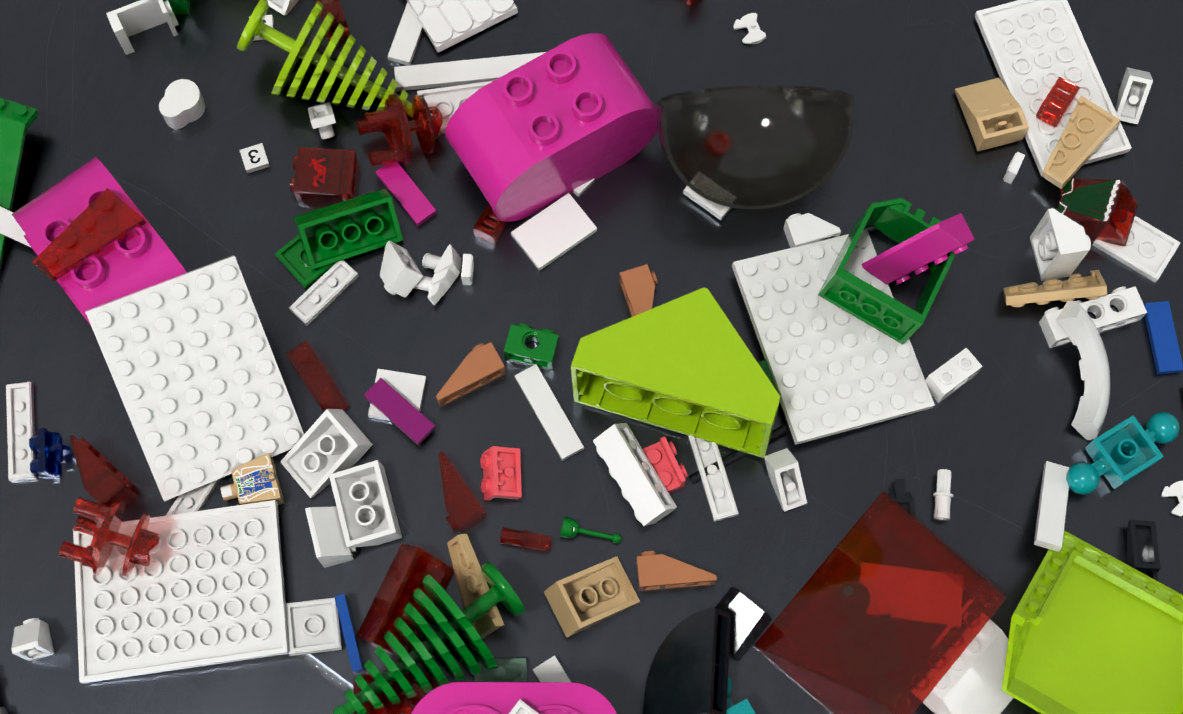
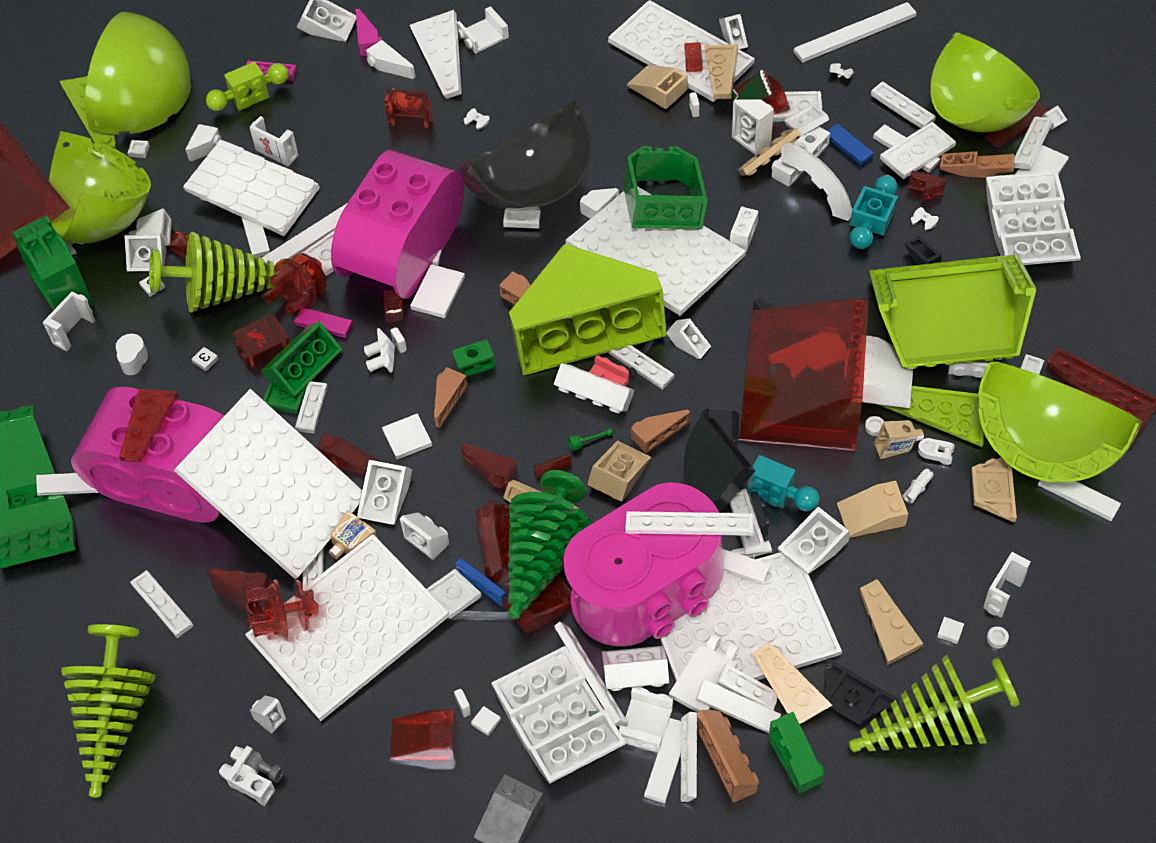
camera: 30 degrees left, 15 degrees down
clear blue hips [29,428,70,478] -> none
white tile [308,102,336,139] -> none
white slope [329,460,402,548] -> none
magenta tile [363,378,436,446] -> none
white slope [380,240,423,298] -> none
coral bracket [480,446,522,501] -> none
white tile [515,364,584,461] -> none
clear red tile [706,130,731,155] -> none
dark pink slope [861,213,975,285] -> none
white axle [933,469,954,520] -> none
white tile [1034,461,1070,552] -> none
none -> white tile [784,103,829,137]

